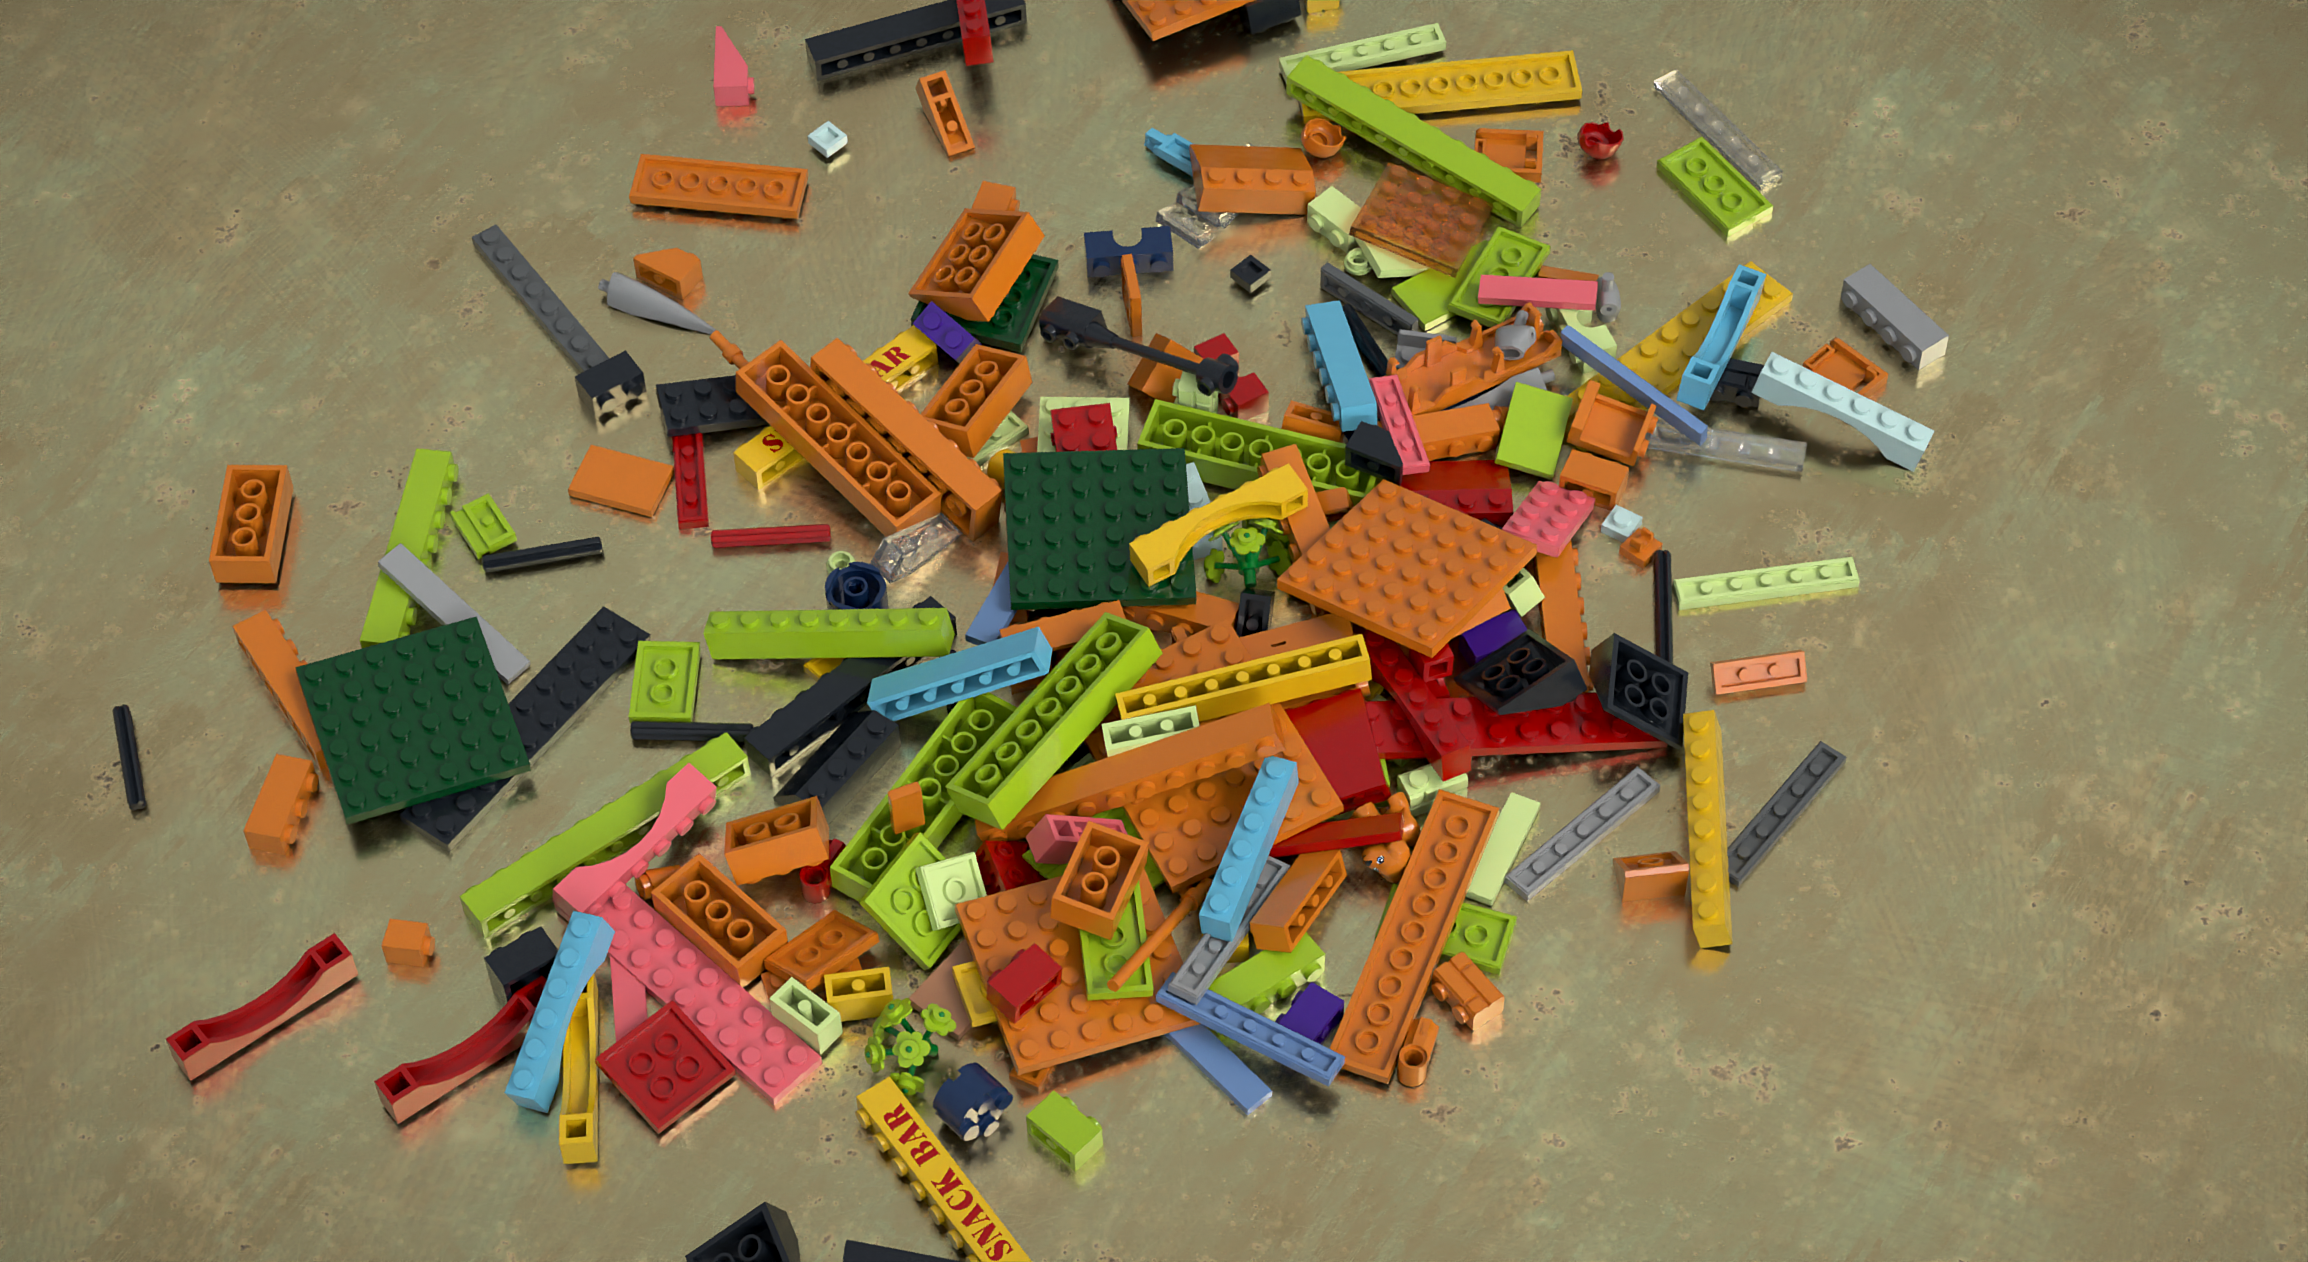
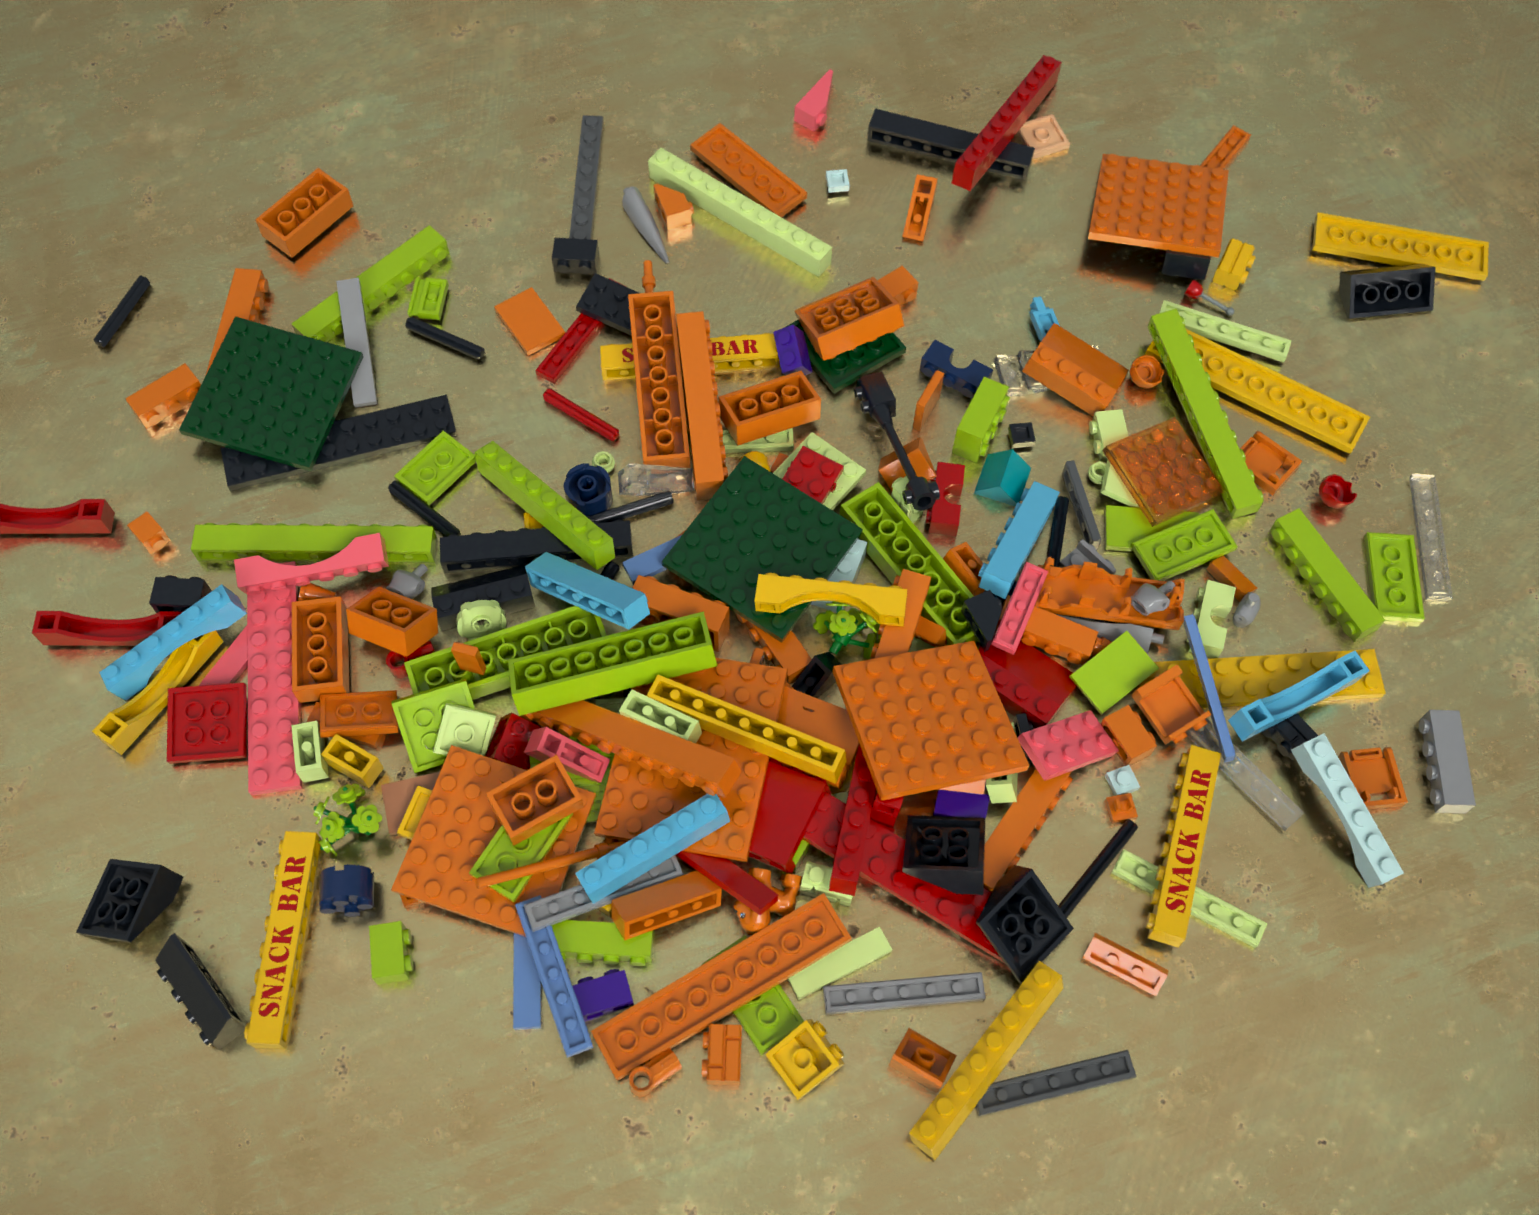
camera: 35 degrees right, 10 degrees up
red brick [986,943,1063,1024] -> none
coral tile [1478,275,1598,311] -> none
none -> light grey piece [386,564,428,599]
none -> yellowish green plate [456,600,507,641]
none -> black axle [586,491,674,523]
none -> yellowish green brick [648,148,832,277]
none -> yellow plate [765,1019,845,1100]
none -> lime brick [952,377,1010,463]
none -> teal slope [974,449,1031,506]
none -> yellow brick [1145,745,1221,948]
none -> hinge [1184,279,1235,316]
none -> lime brick [1270,508,1385,642]

